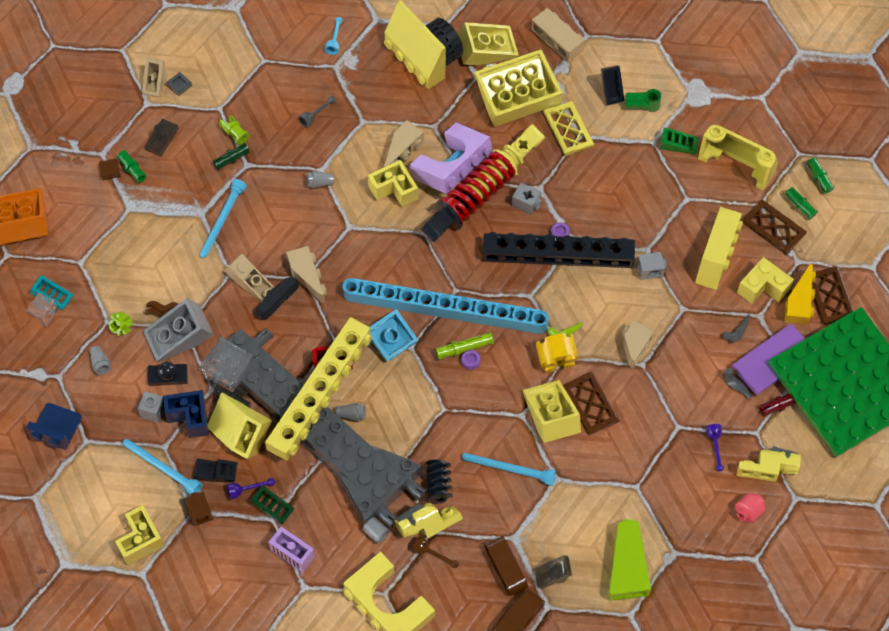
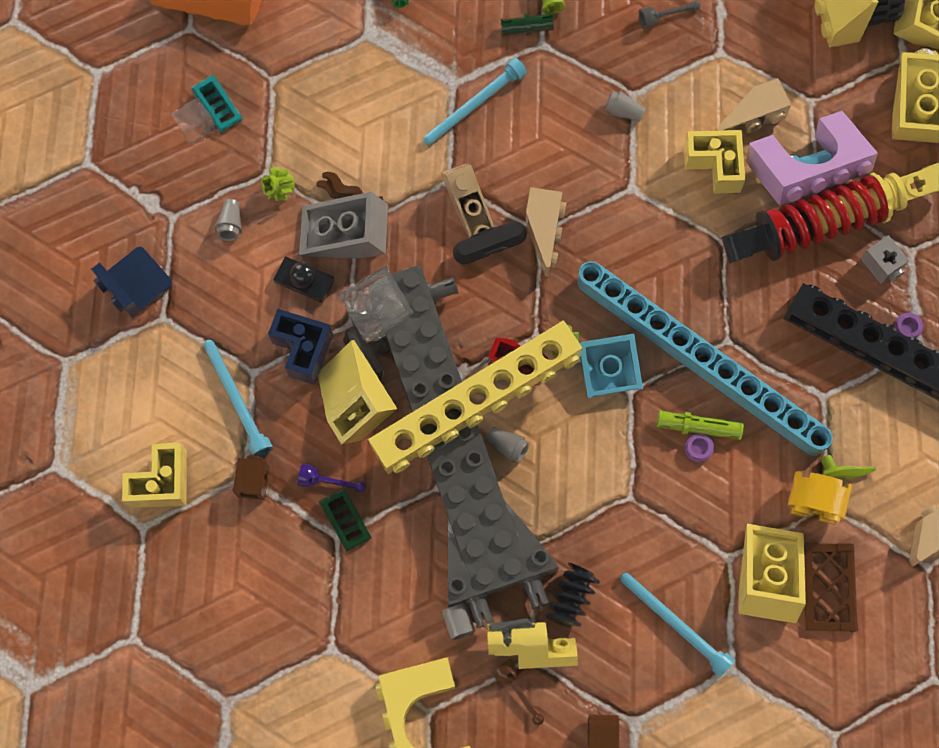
camera: 30 degrees right, 10 degrees up
light grey brick [138,391,165,423] -> none
black slope [193,458,238,482] -> none
lavender brick [269,527,315,573] -> none

